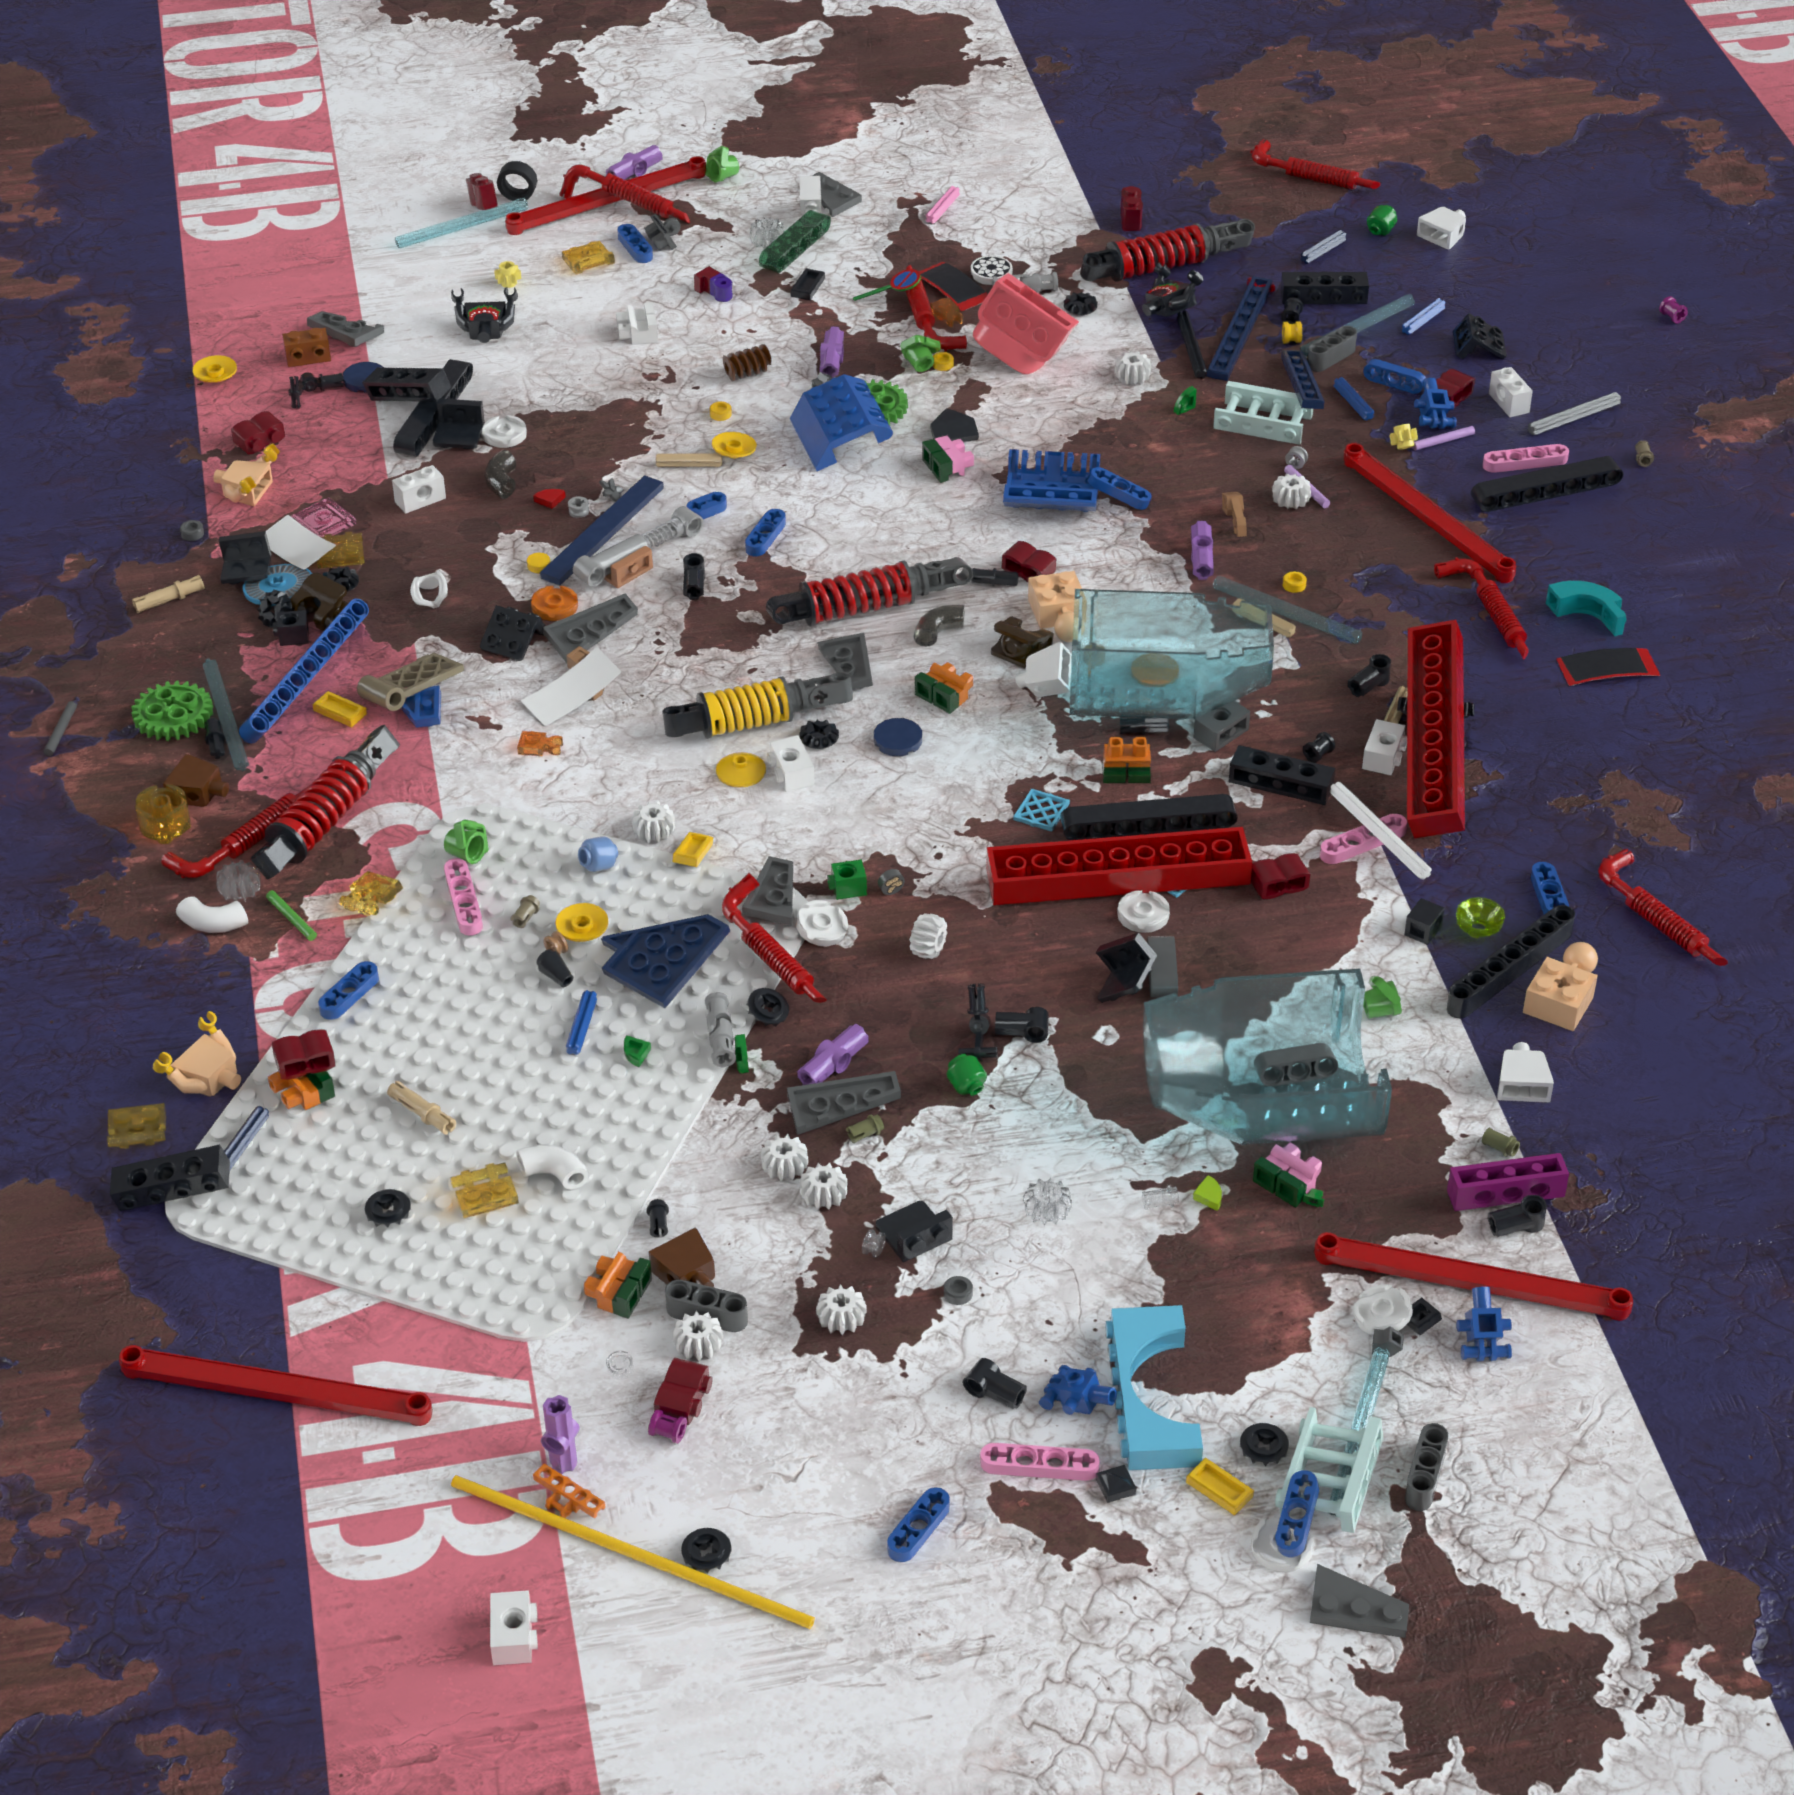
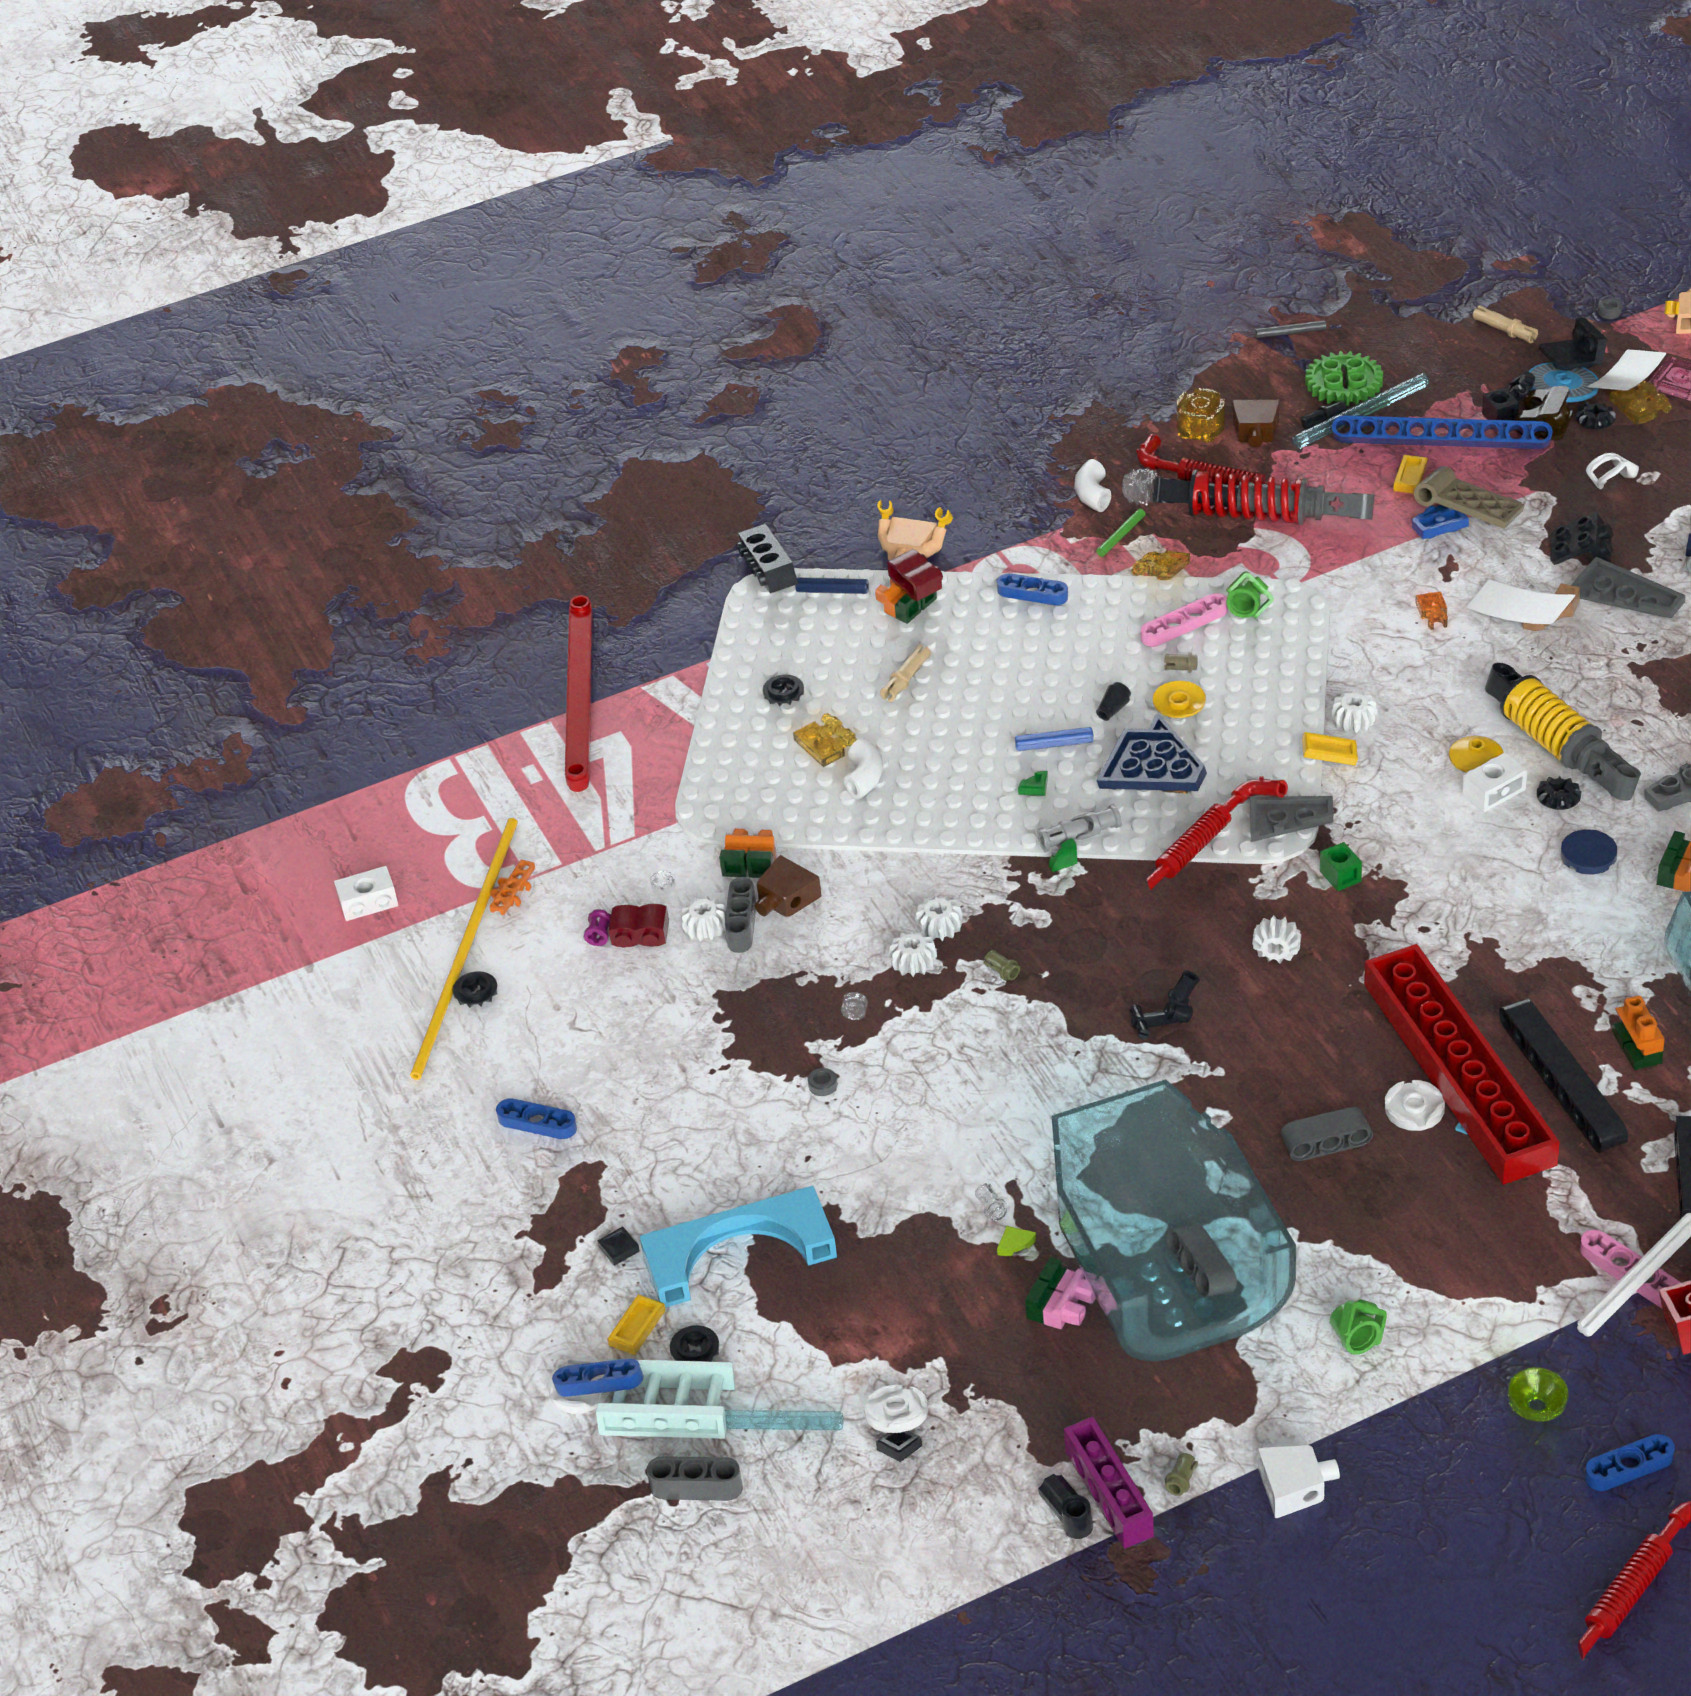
camera: 80 degrees right, 0 degrees up
clear yellow plate [107,1103,166,1149] -> none
orange tile [531,586,578,621] -> none
medium lavender piece [541,1395,580,1474] -> none
medium nougat bush [543,931,568,954] -> none
medium blue head [578,836,618,872] -> none
black pin [646,1199,669,1238] -> none
black gear [746,988,789,1027] -> none
dark grey wing [787,1071,901,1135] -> none
white tile [795,900,848,946] -> none
medium lavender piece [798,1024,868,1085] -> none
white gear [816,1284,867,1335] -> none
black bracket [876,1201,953,1263] -> none
dark grey tile [878,869,905,895] -> none
green head [946,1054,987,1096] -> none
black piece [962,1358,1027,1409] -> none
bright pink beam [980,1443,1100,1481] -> none
black piece [995,1007,1049,1043] -> none
medium azure window [1013,789,1070,832] -> none
clear gear [1023,1177,1072,1226] -> none
blue piece [1039,1365,1117,1415] -> none
black bracket [1096,932,1157,1003] -> none
dark red brick [1251,853,1311,899] -> none
green piece [1303,1188,1324,1207] -> none
dark grey wing [1310,1564,1409,1638] -> none
red piece [1314,1232,1633,1321] -> none
dark grey piece [1372,1326,1404,1357] -> none
black brick [1404,898,1445,945] -> none
black beam [1446,905,1575,1019] -> none
blue piece [1456,1287,1512,1361] -> none
light nougat brick [1523,942,1598,1031] -> none

